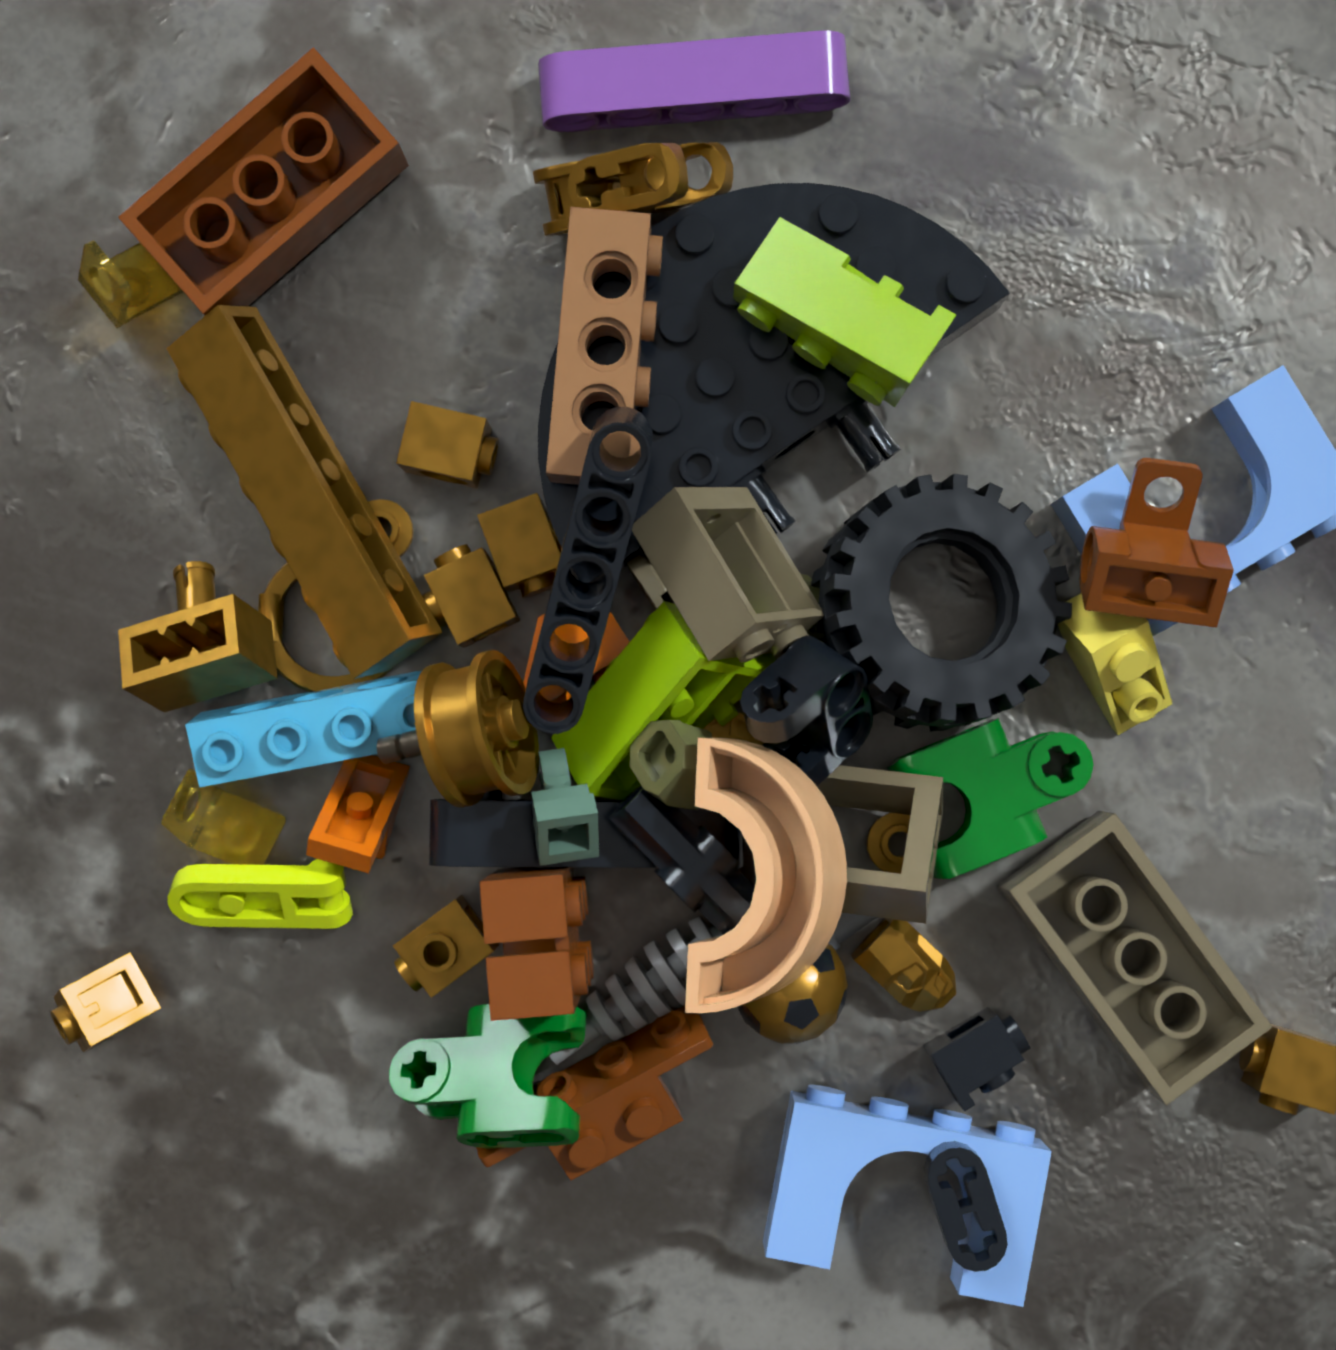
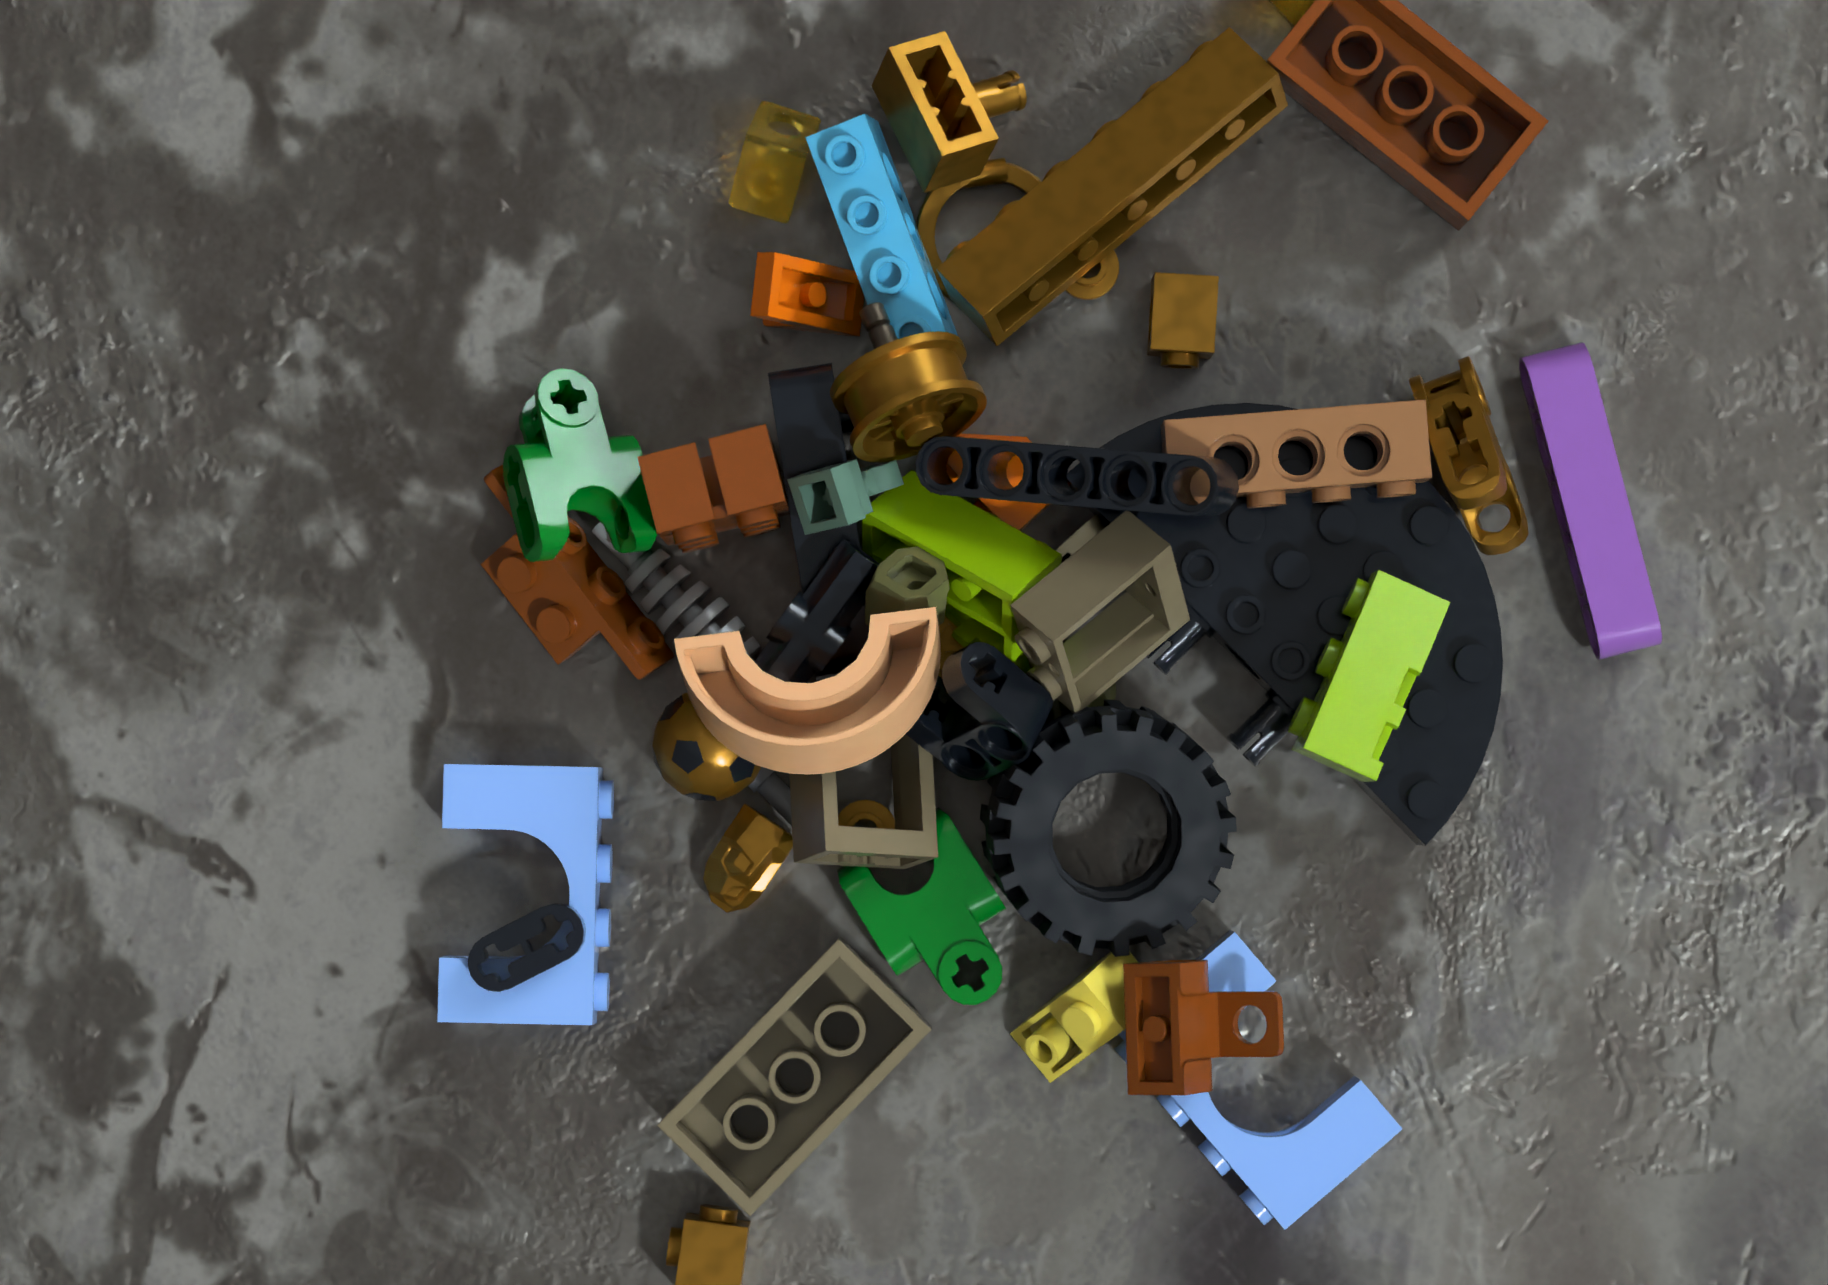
camera: 75 degrees right, 0 degrees up
bracket [50,952,161,1052] -> none
neon yellow plate [167,859,353,929] -> none
pearl gold brick [393,895,499,998] -> none
pearl gold brick [422,544,521,648] -> none
pearl gold brick [477,493,562,598] -> none
black brick [923,1007,1031,1112] -> none

